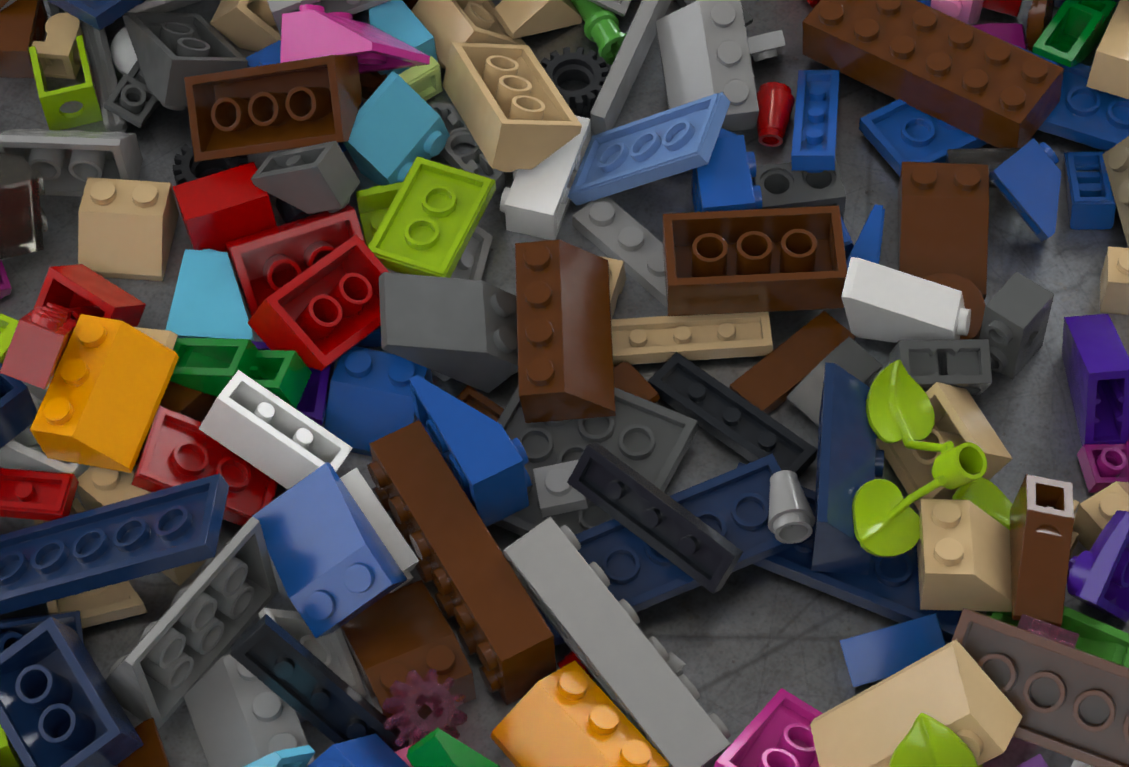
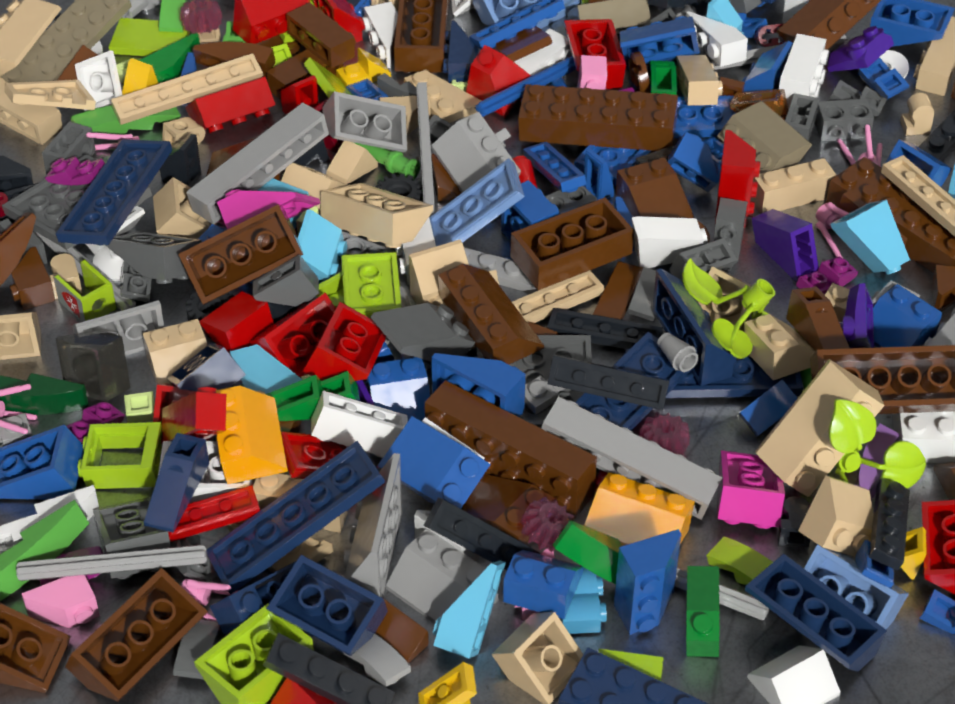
camera: 30 degrees left, 10 degrees down
none -> yellowish green tile [124,391,155,423]
none -> slope [166,342,246,391]
none -> tan slope [409,239,469,306]
none -> reddish brown slope [431,154,461,201]
none -> blue slope [584,148,614,200]
none -> clear pink gear [640,412,690,456]
none -> red slope [715,130,760,228]

